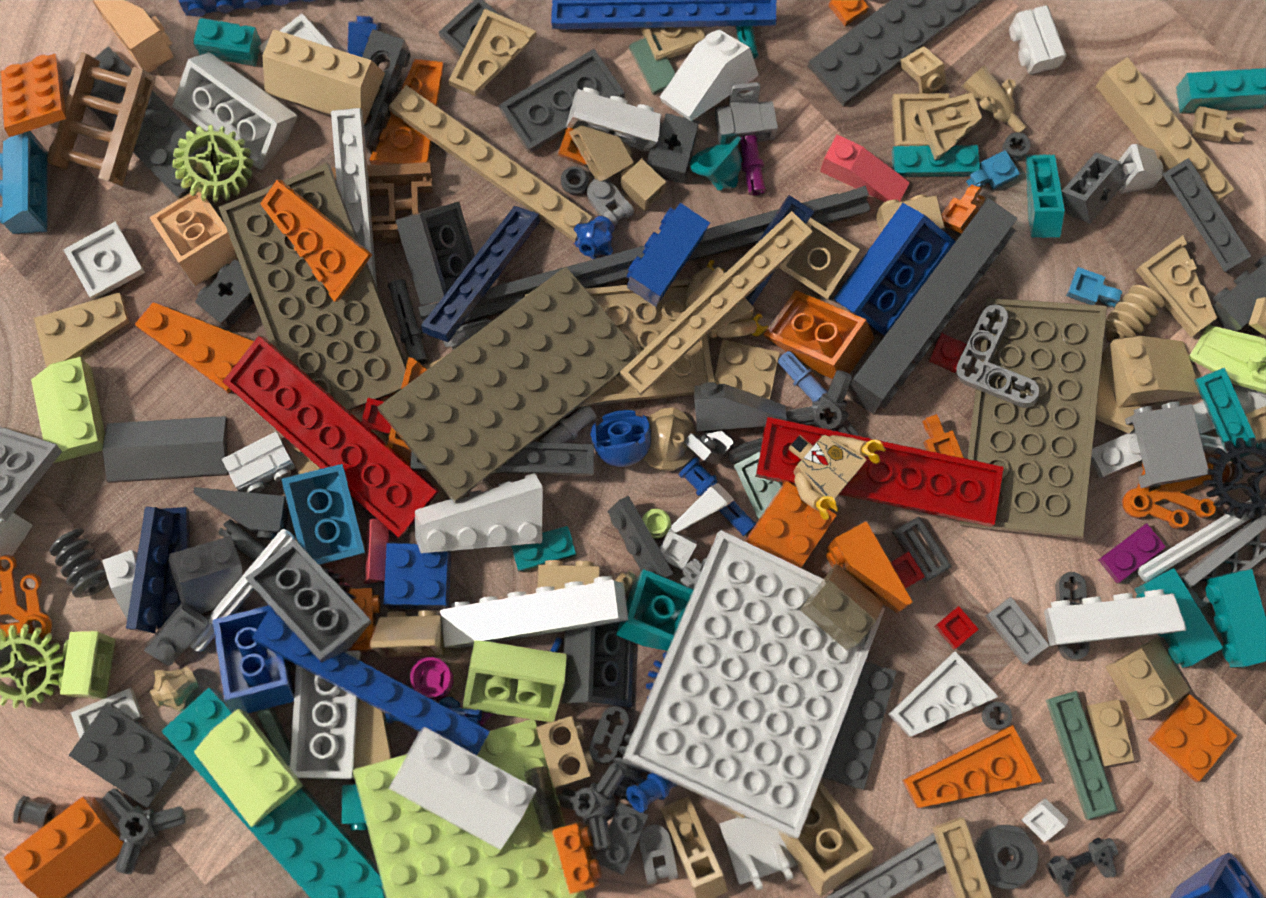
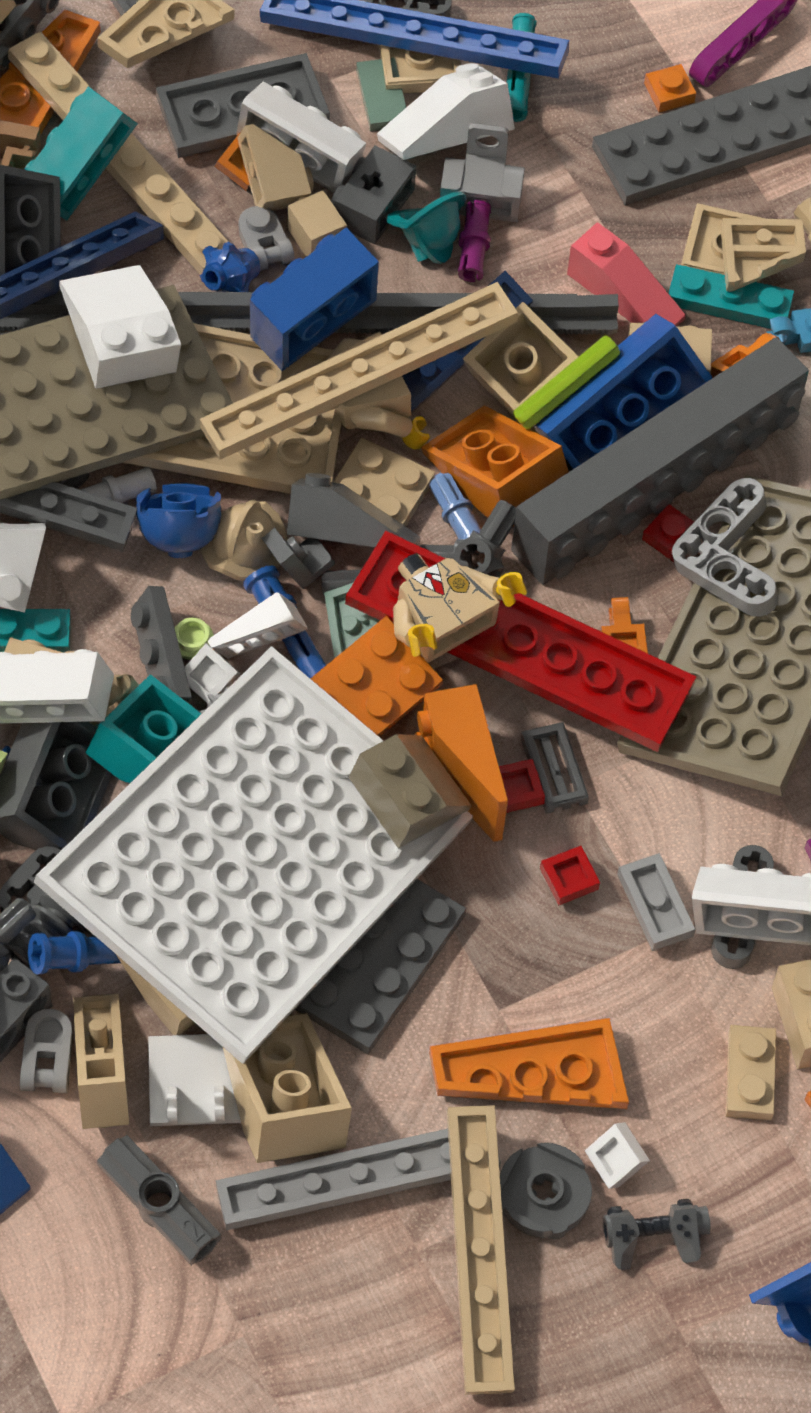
camera: 15 degrees right, 15 degrees down
dark grey plate [561,166,589,195] -> none
white wing [888,651,998,737] -> none
tan bracket [901,46,946,94] -> none
dark grey bush [982,702,1012,730] -> none
sand green tile [1046,691,1118,820] -> none
none -> teal brick [24,86,138,221]
none -> white slope [59,265,181,389]
none -> lime axle [513,335,621,430]

